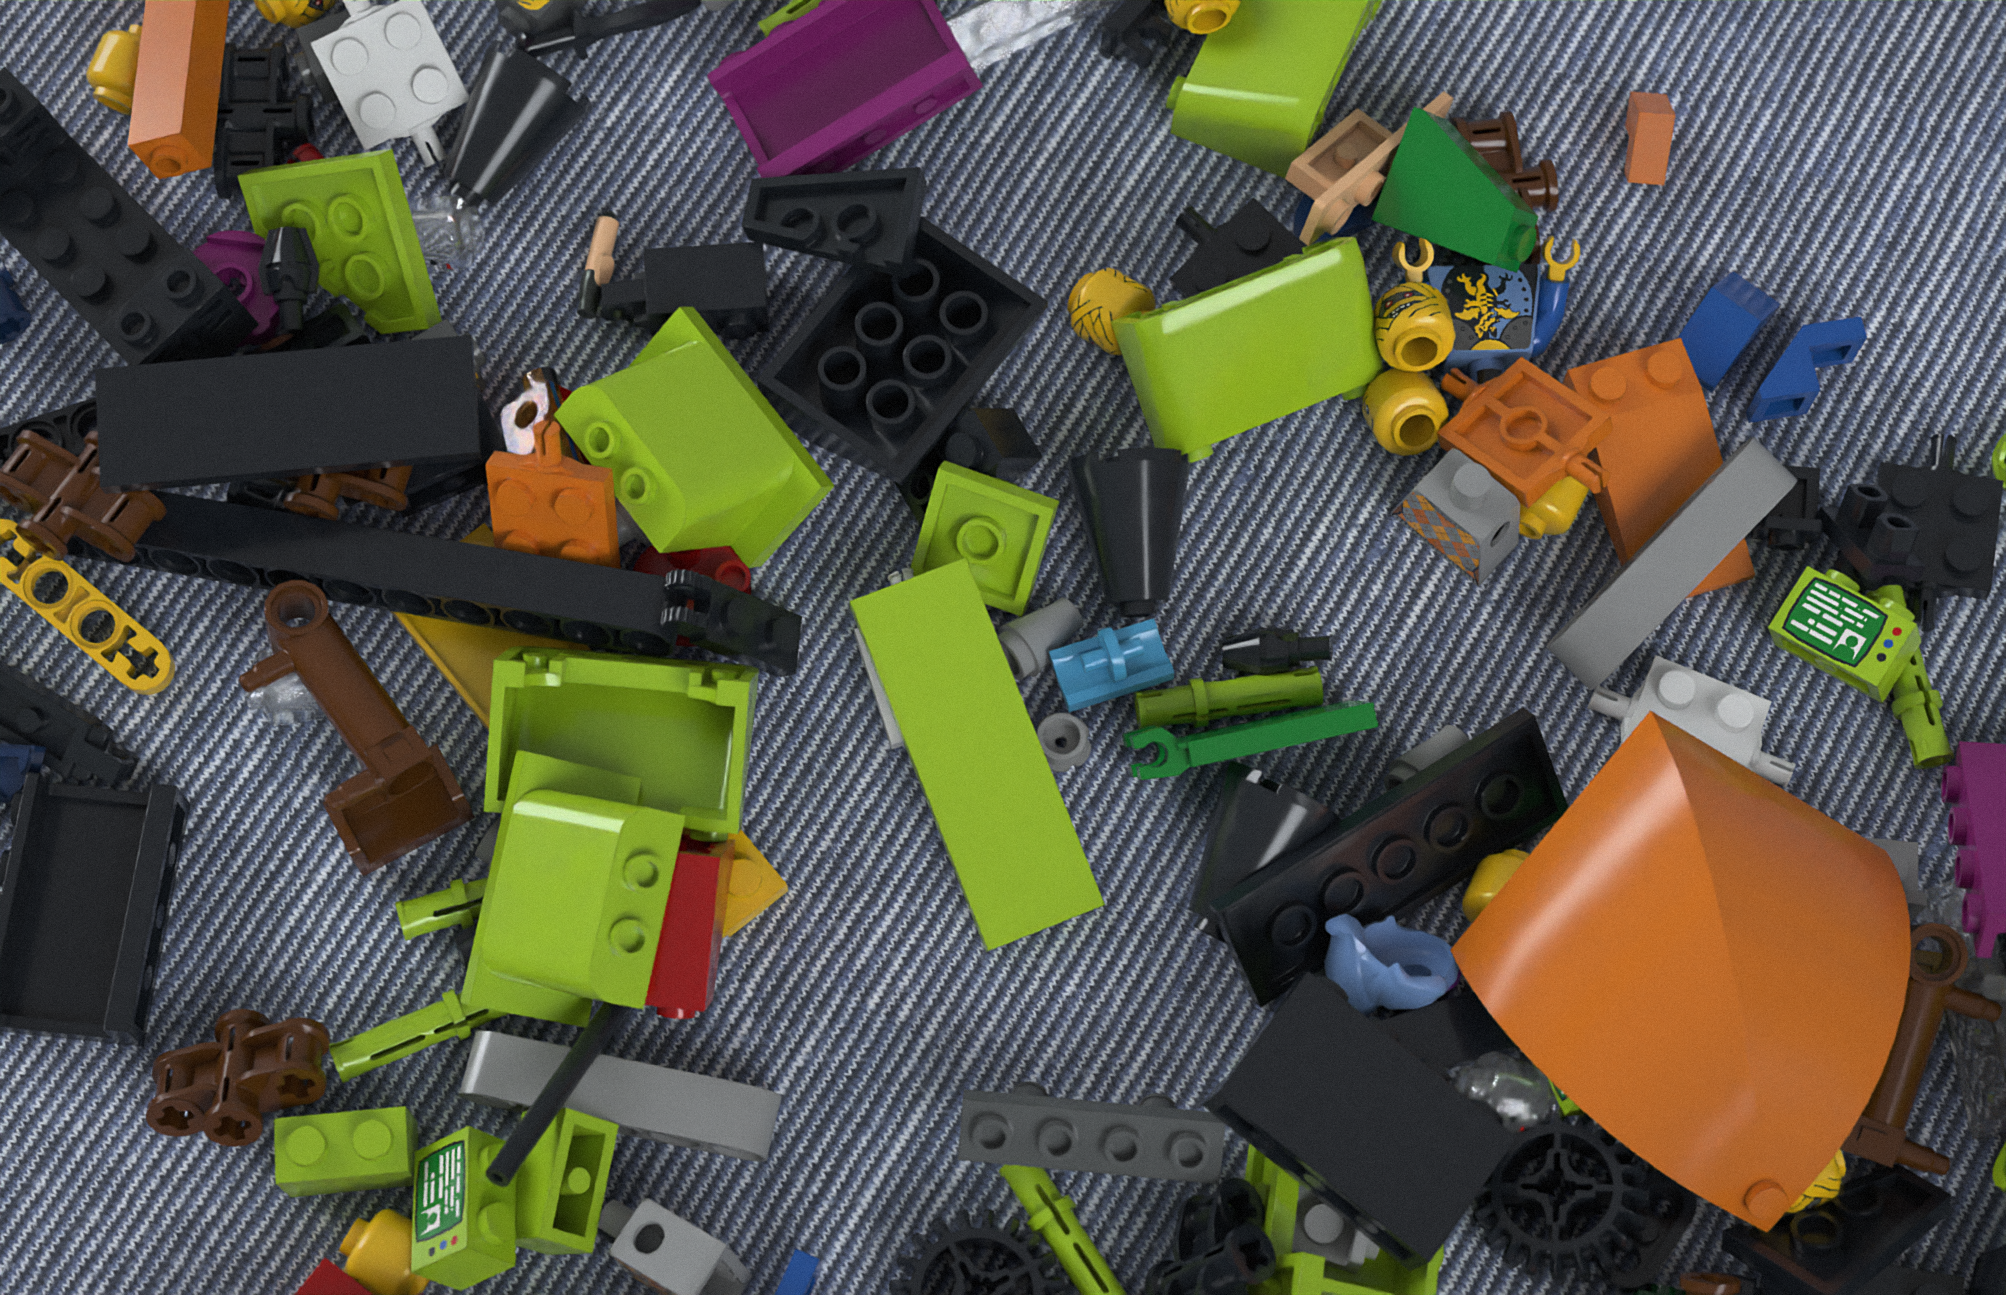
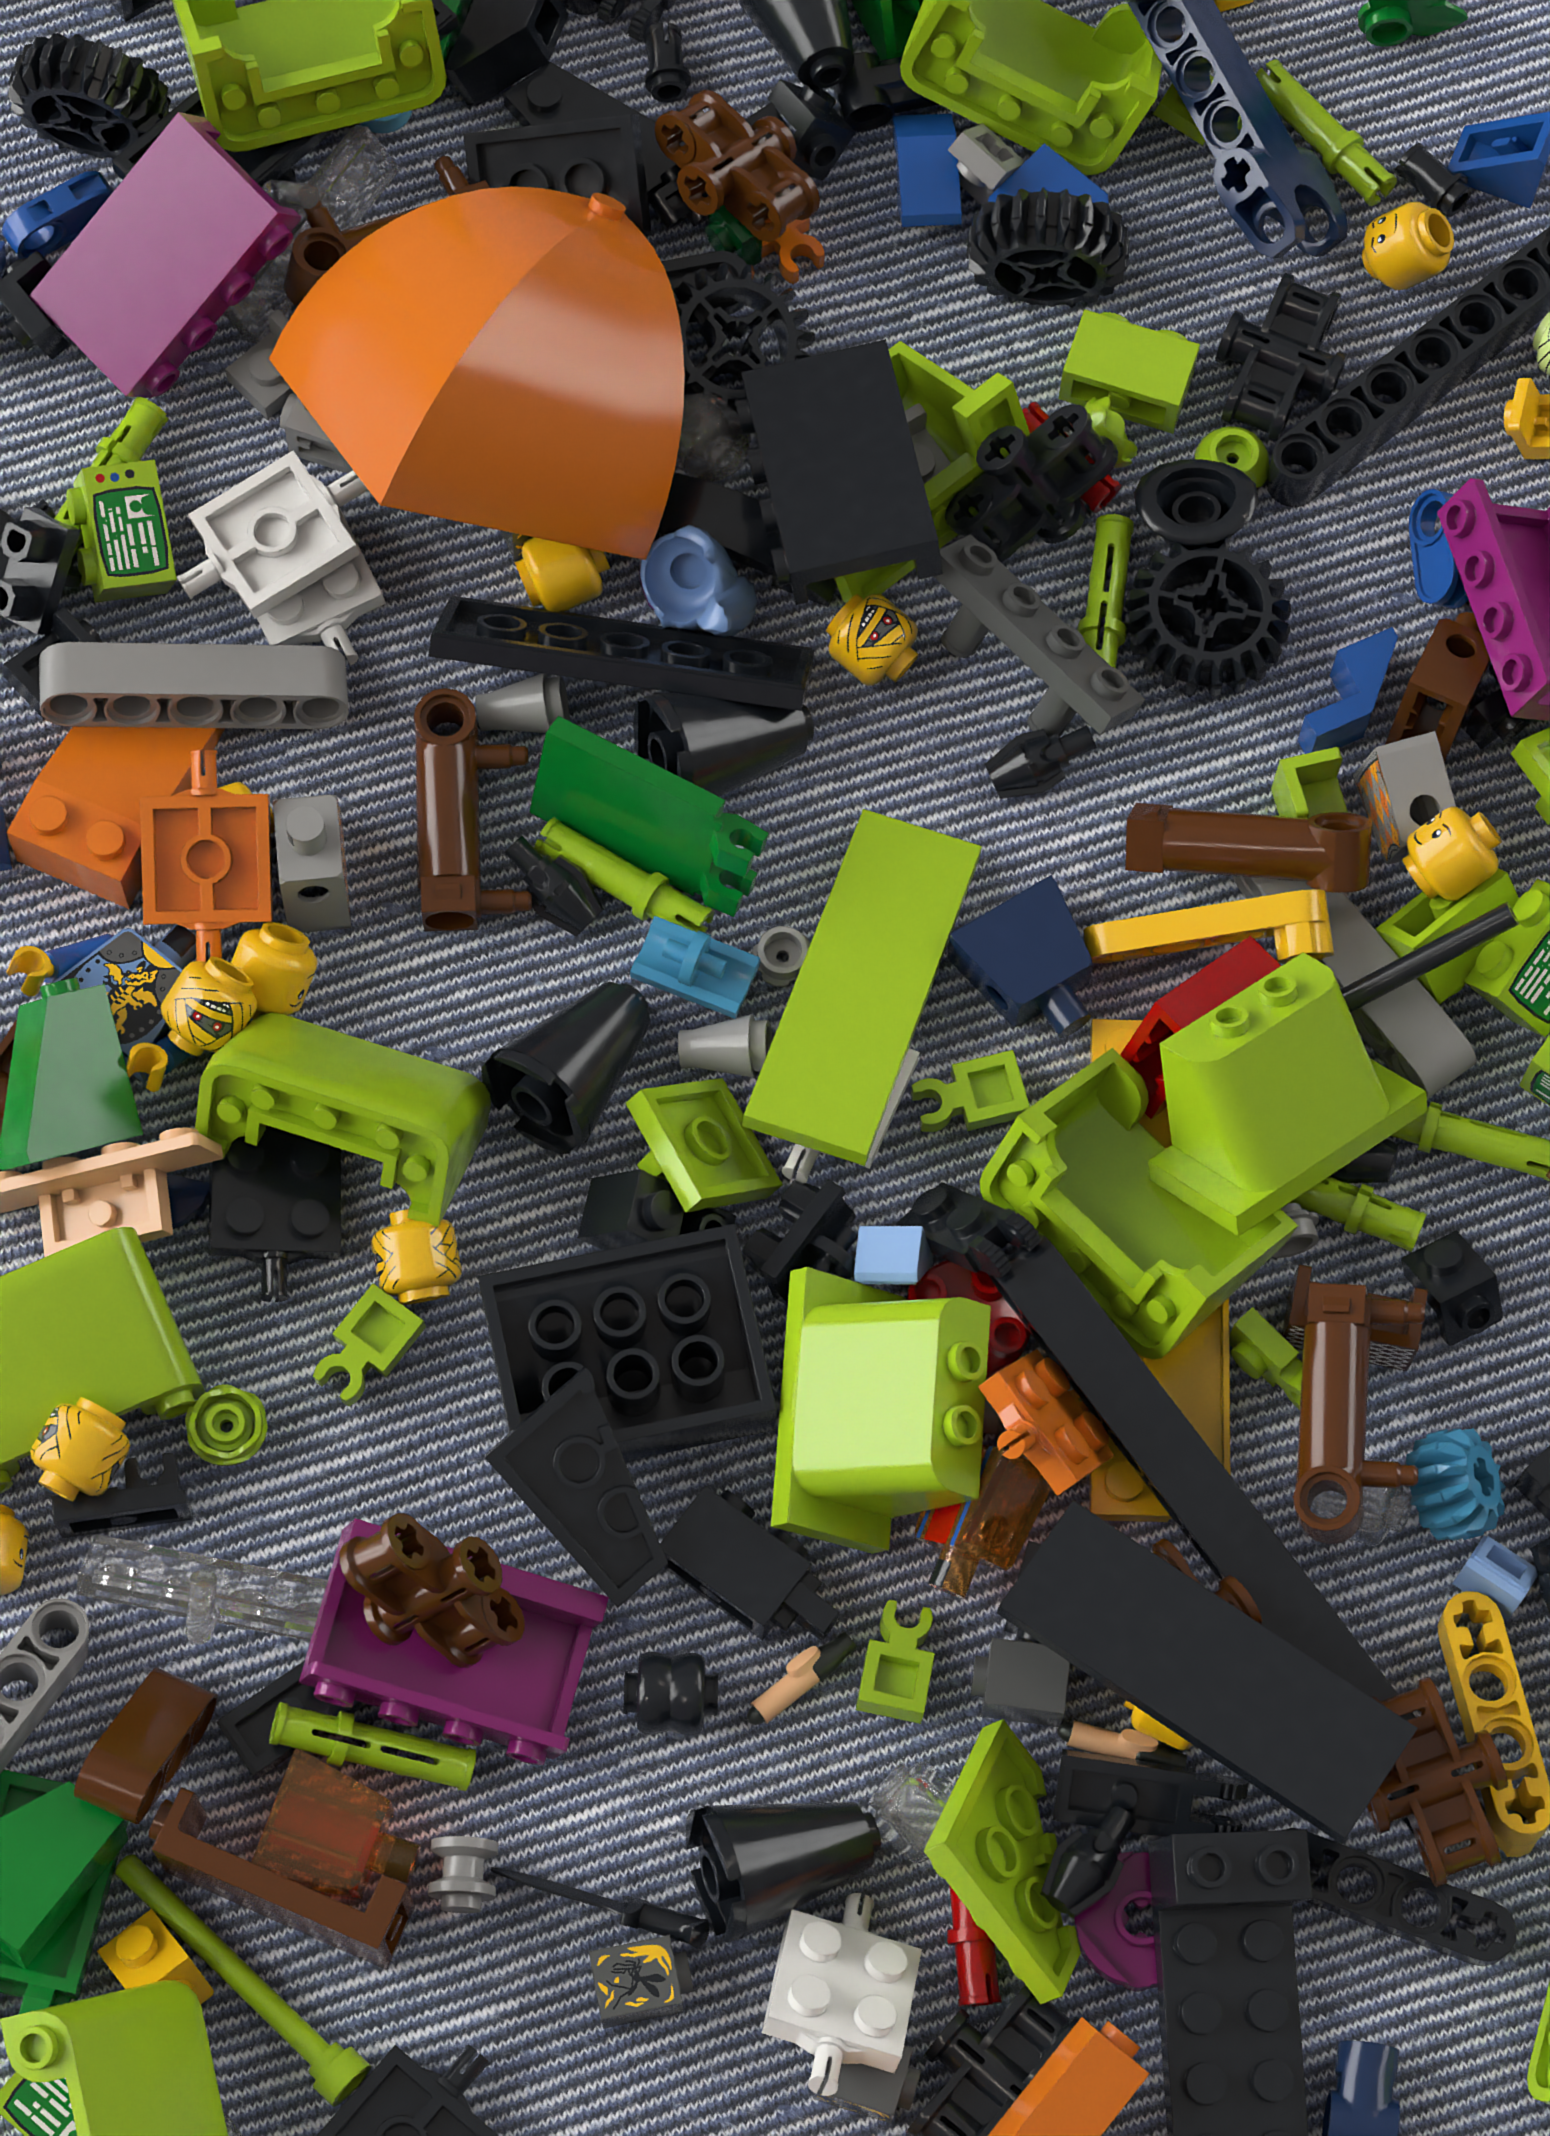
camera: 140 degrees left, 0 degrees up
none -> white plate [177,450,369,619]
none -> lime plate [185,1384,268,1466]
none -> lime plate [313,1283,426,1407]
none -> reddish brown axle [340,1513,525,1668]
none -> reddish brown piece [414,688,532,932]
none -> black piece [623,1652,719,1736]
none -> black hips [742,1179,858,1306]
none -> yellow head [826,594,919,686]
none -> light blue slope [854,1226,933,1285]
none -> lime plate [855,1599,935,1724]
none -> lime plate [911,1050,1030,1132]
none -> dark blue torso [947,875,1093,1038]
none -> black piece [985,725,1097,799]
none -> yellow beam [1083,889,1334,964]
none -> reddish brown piece [1125,803,1372,893]
none -> lime plate [1229,1307,1302,1410]
none -> lime panel [1271,747,1348,818]
none -> black bracket [1401,1230,1503,1346]
none -> yellow head [1403,806,1502,901]
none -> dark azure gear [1406,1428,1506,1541]
none -> light blue slope [1452,1535,1538,1621]

